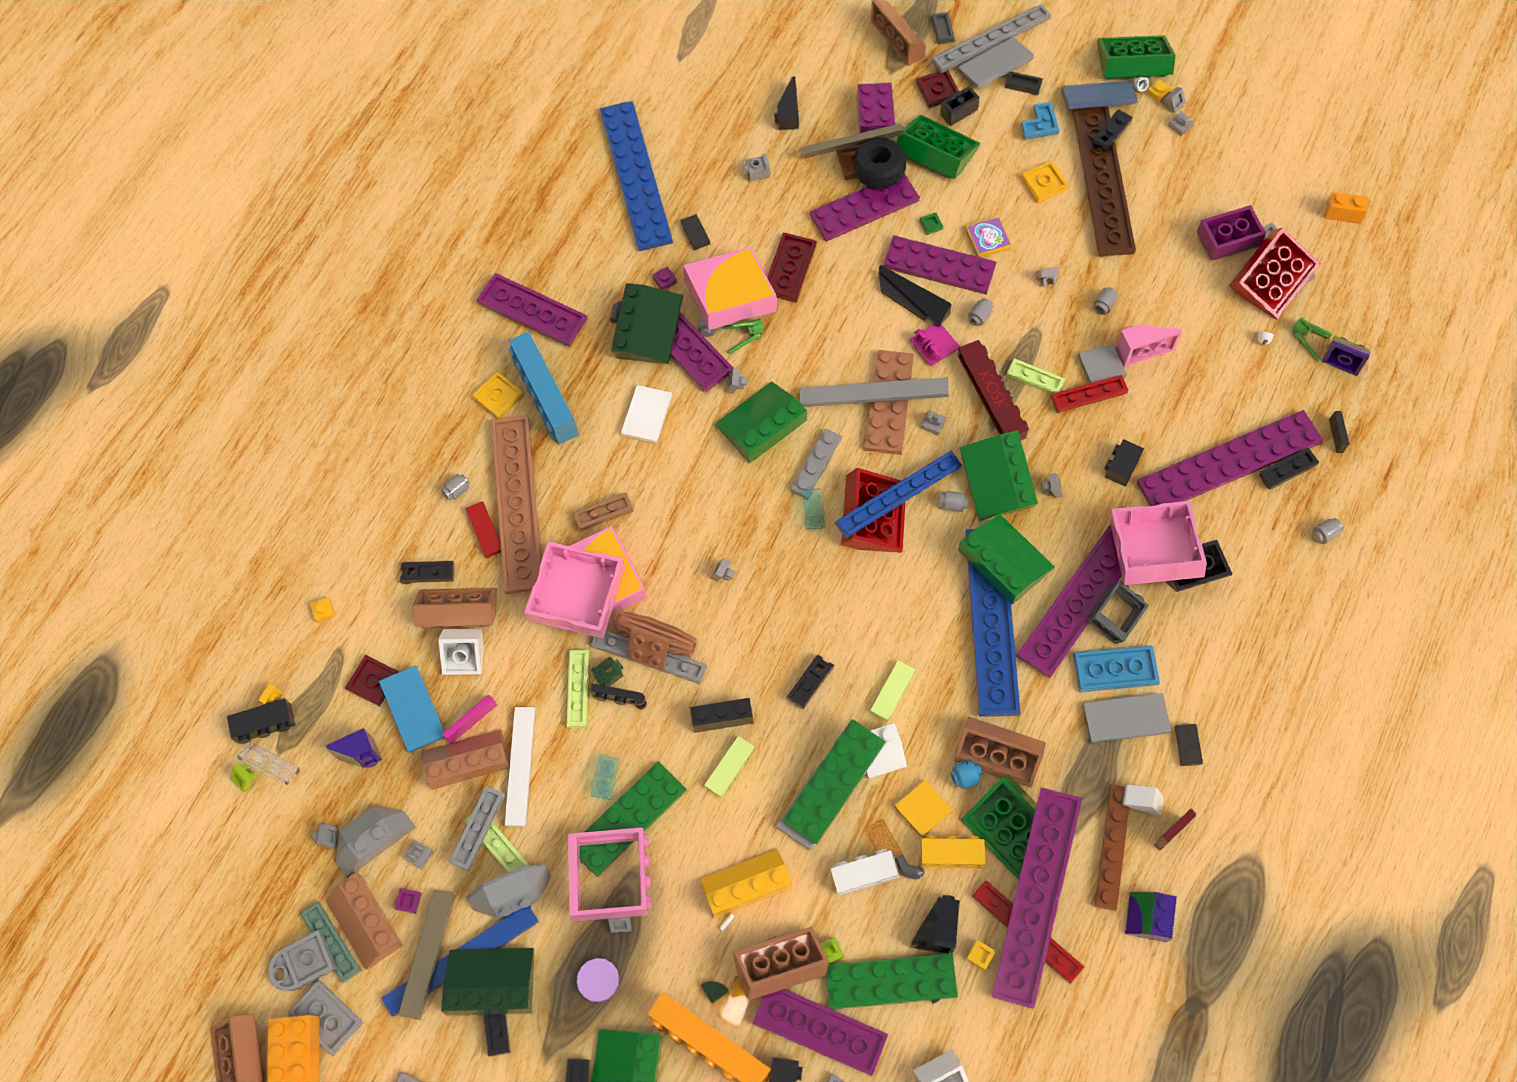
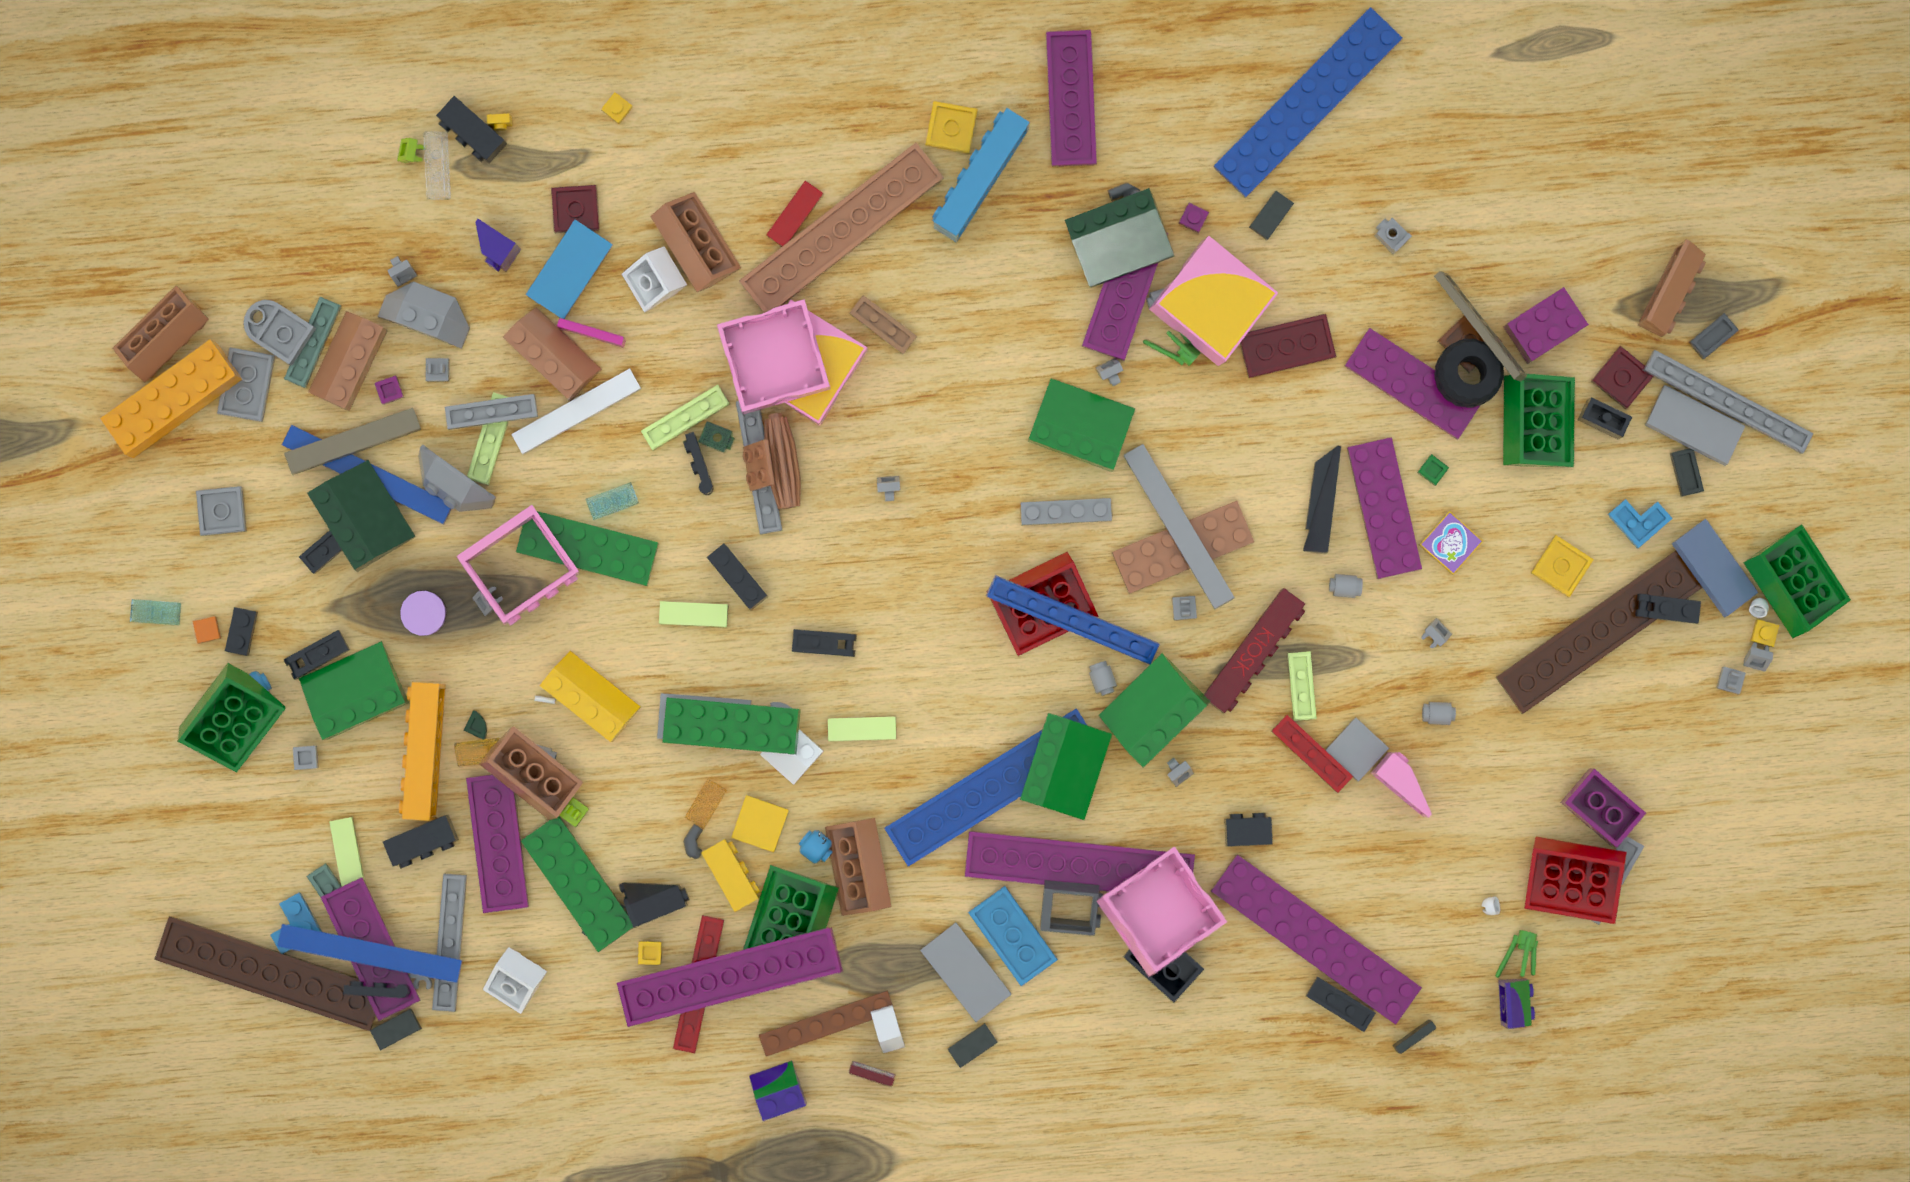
camera: 55 degrees right, 20 degrees up
black plate [400,561,455,584] -> none
light grey brick [441,474,470,501] -> none
white tile [621,385,673,444] -> none
black slope [774,76,799,130] -> none
clear light blue slope [803,488,825,530] -> none
white brick [831,849,900,896] -> none
dark pink hinge [909,324,960,366] -> none
light grey brick [1313,518,1343,544] -> none
light orange brick [1325,192,1368,224] -> none

